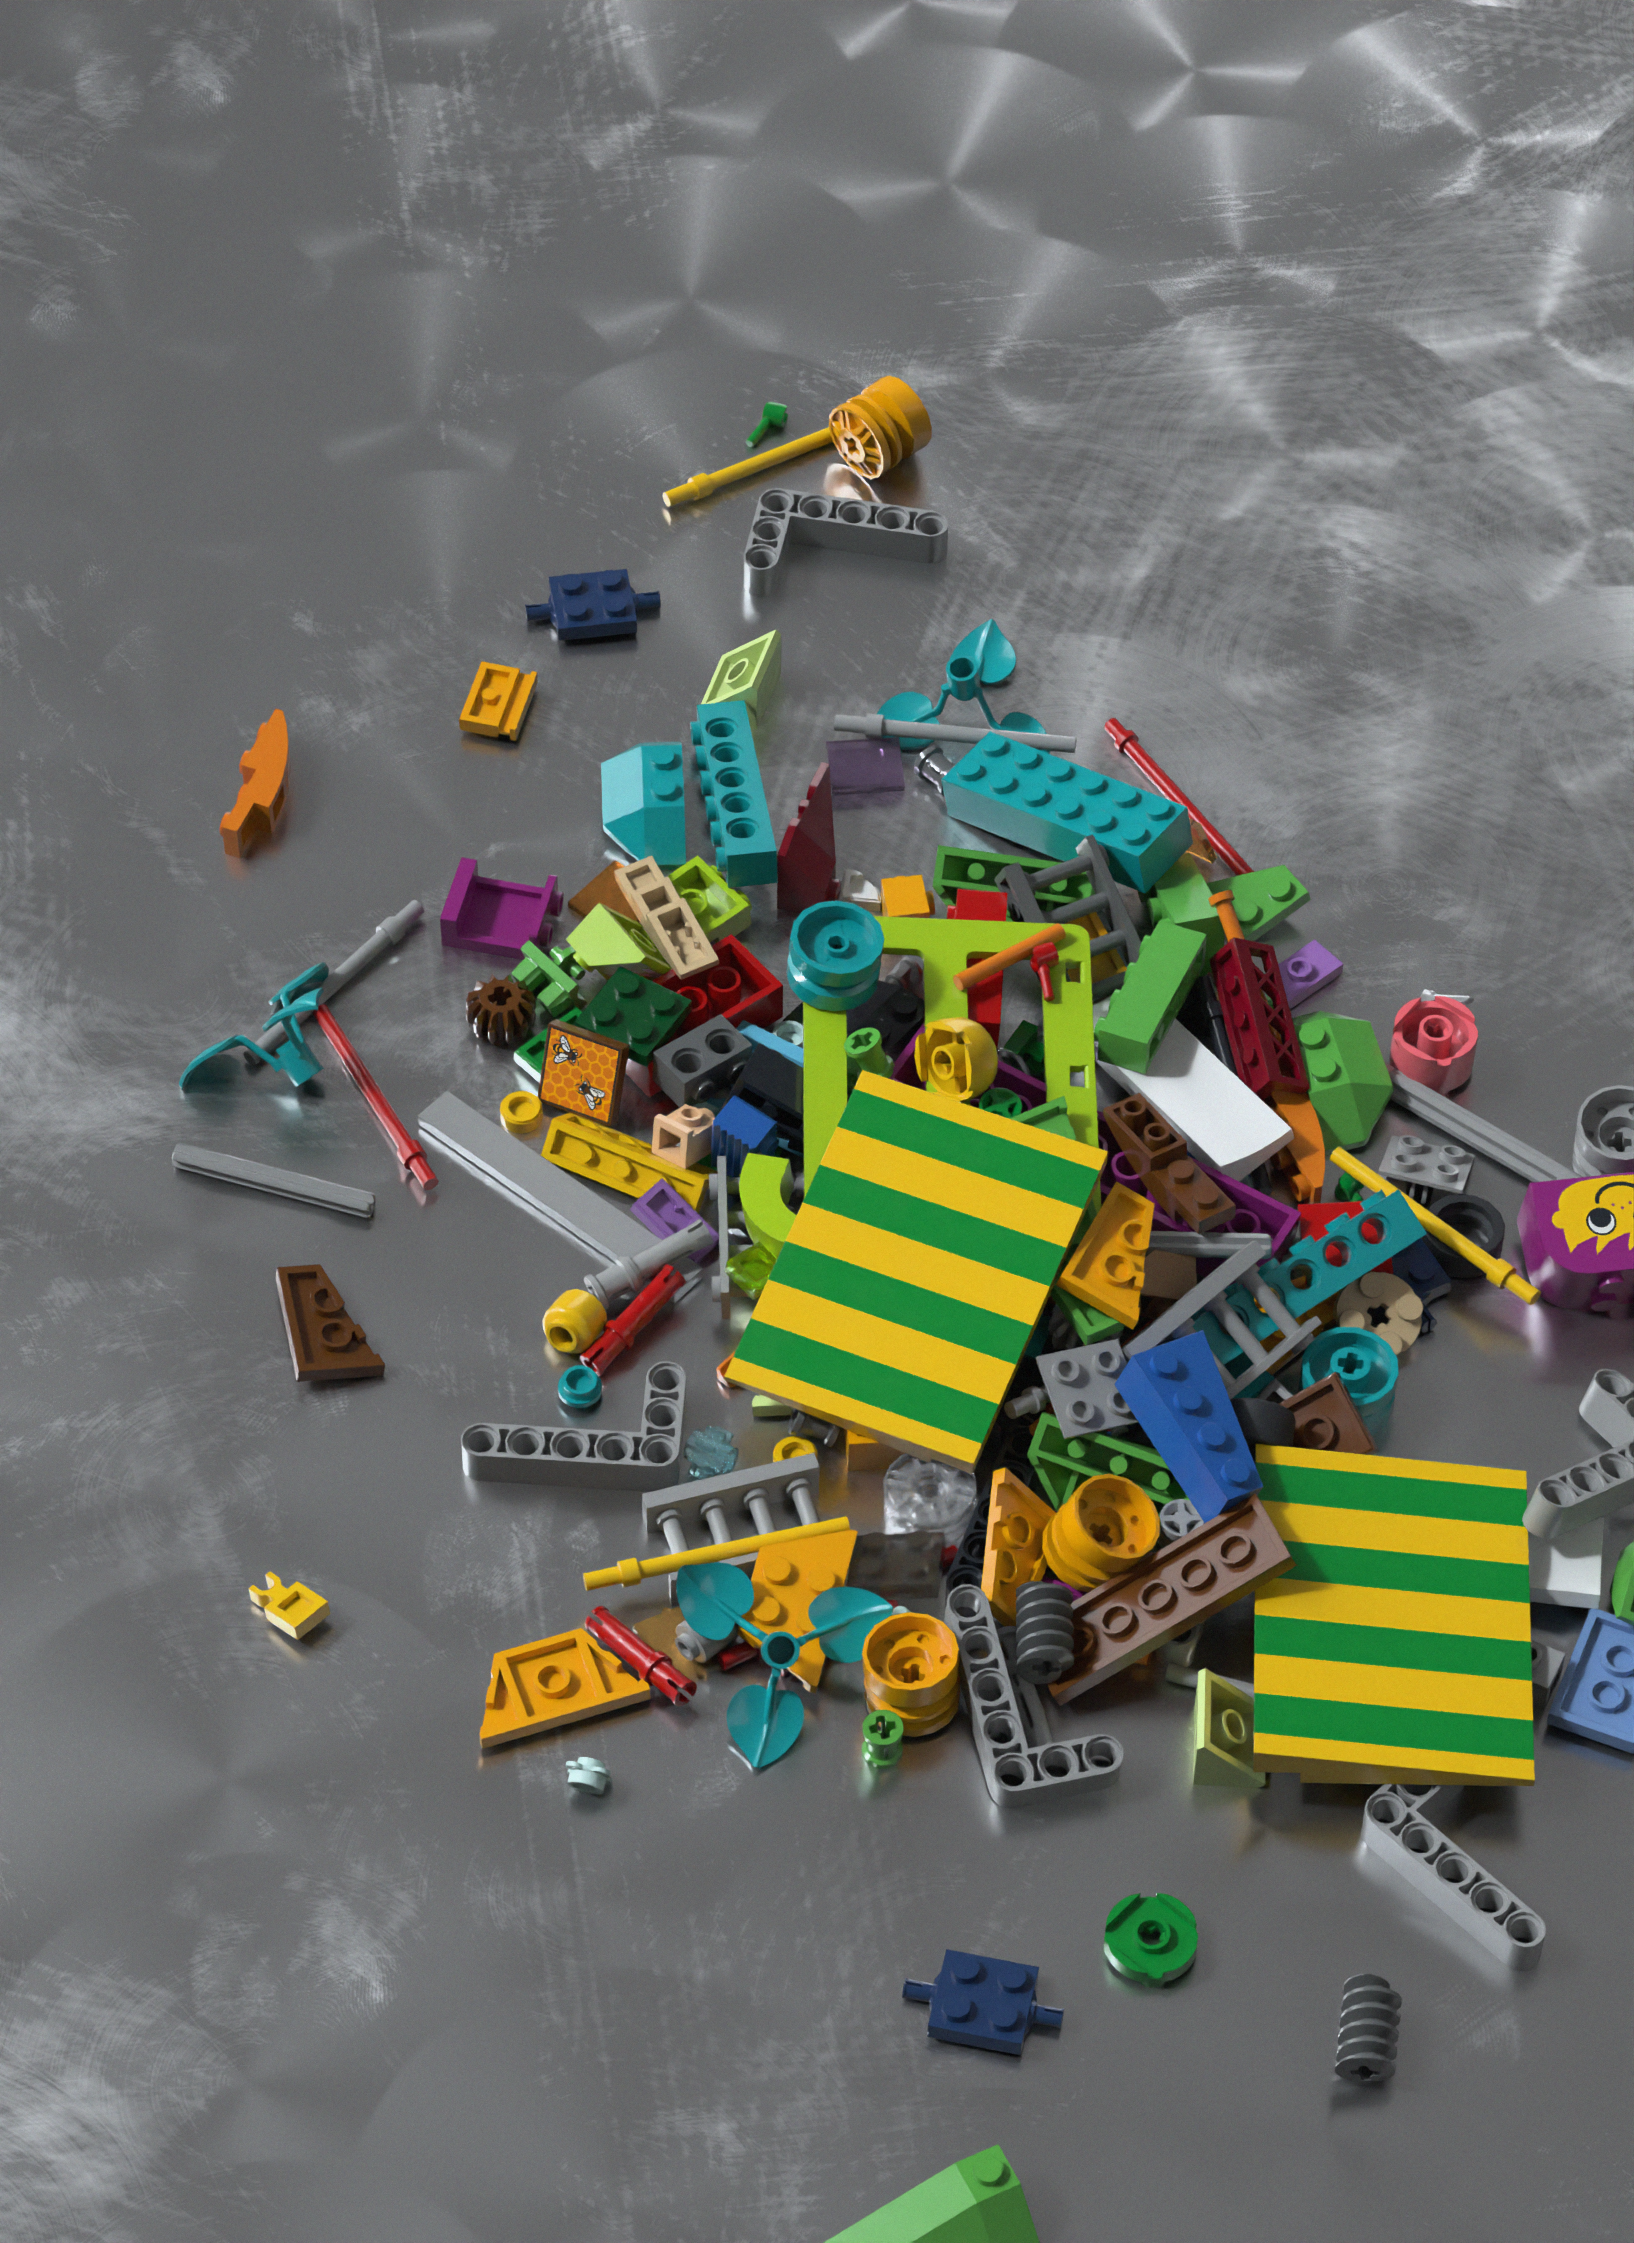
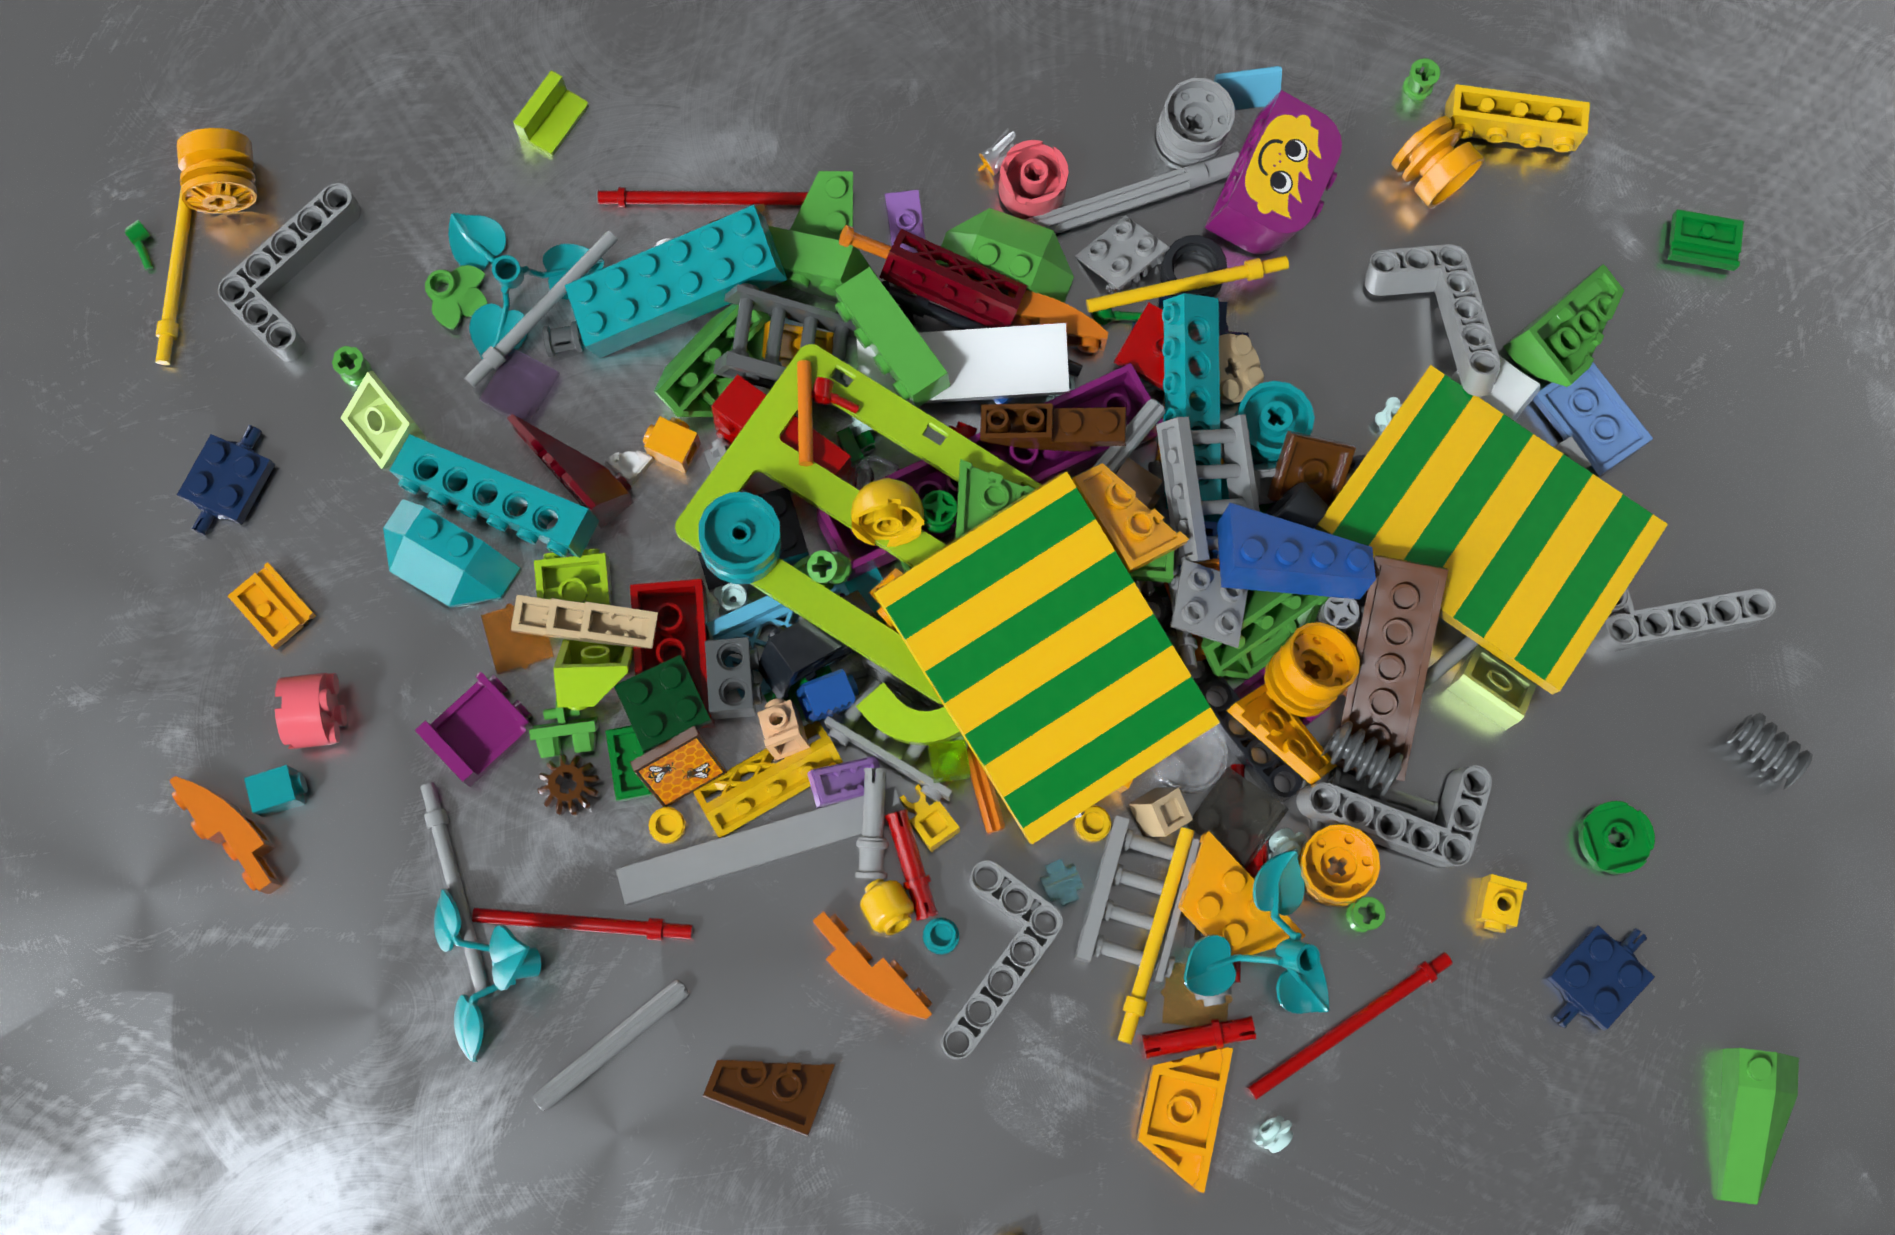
camera: 60 degrees left, 25 degrees up
none -> teal brick [244,765,308,817]
none -> coral brick [275,673,347,749]
none -> bright green bush [332,346,372,387]
none -> bright green plate [425,265,488,330]
none -> lime panel [513,70,589,156]
none -> orange slope [813,911,933,1020]
none -> yellow plate [899,784,960,852]
none -> tan panel [1128,787,1193,837]
none -> red bar [1247,952,1453,1100]
none -> yellow brick [1473,874,1527,933]

